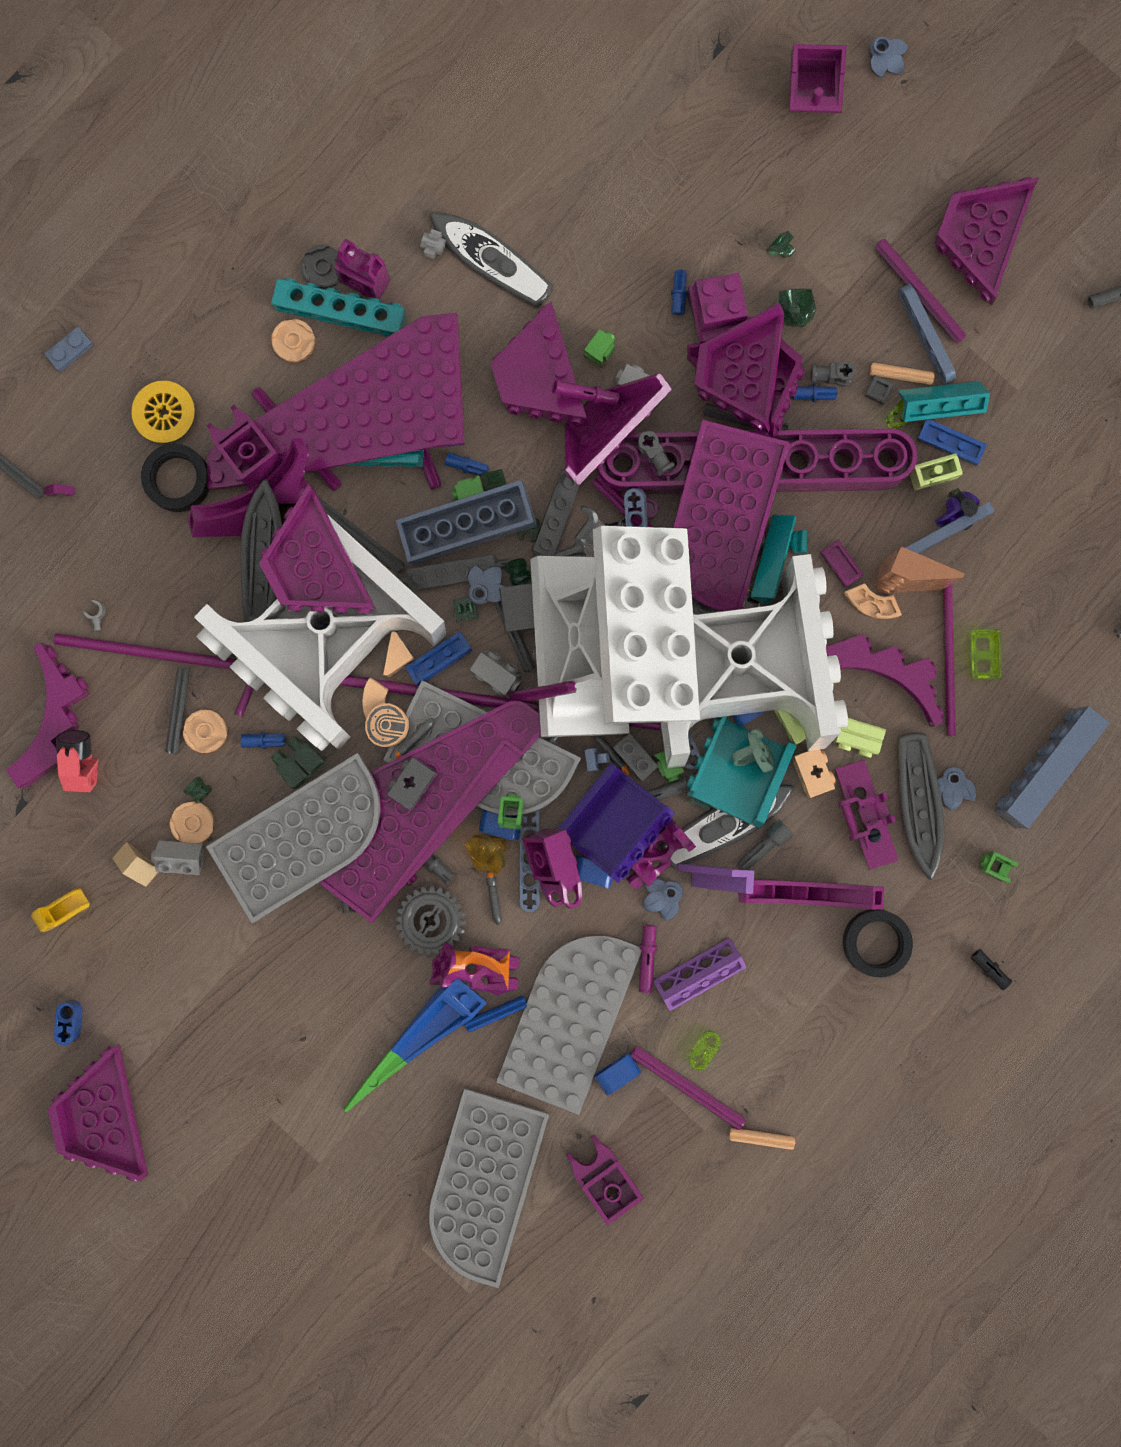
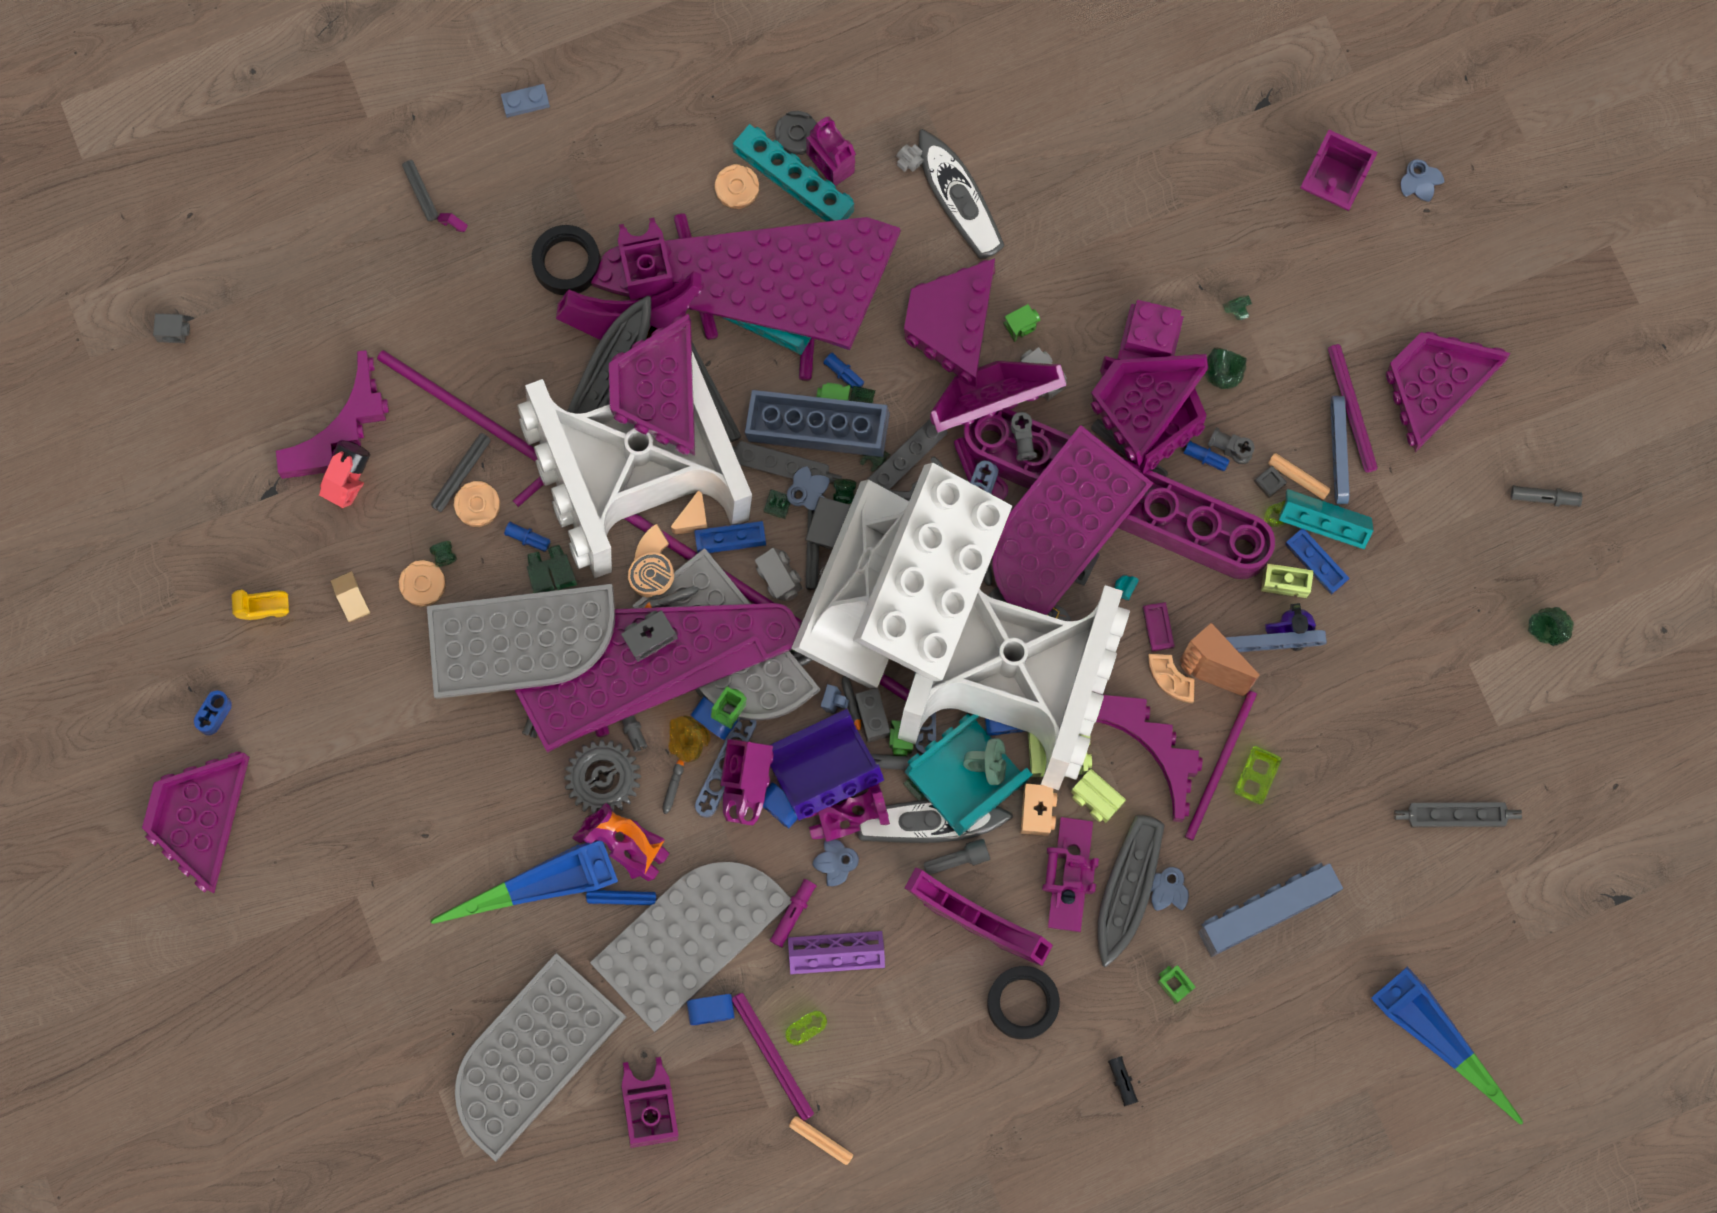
camera: 20 degrees right, 10 degrees down
light grey piece [83,600,106,631] -> none
yellow piece [132,380,195,443] -> none
light grey brick [151,840,205,875] -> none
magenta axle [508,681,577,702] -> none
magenta pin [552,380,619,406] -> none
blue axle [671,270,688,315] -> none
medium lavender fence [678,864,754,894] -> none
teal panel [751,515,796,605] -> none

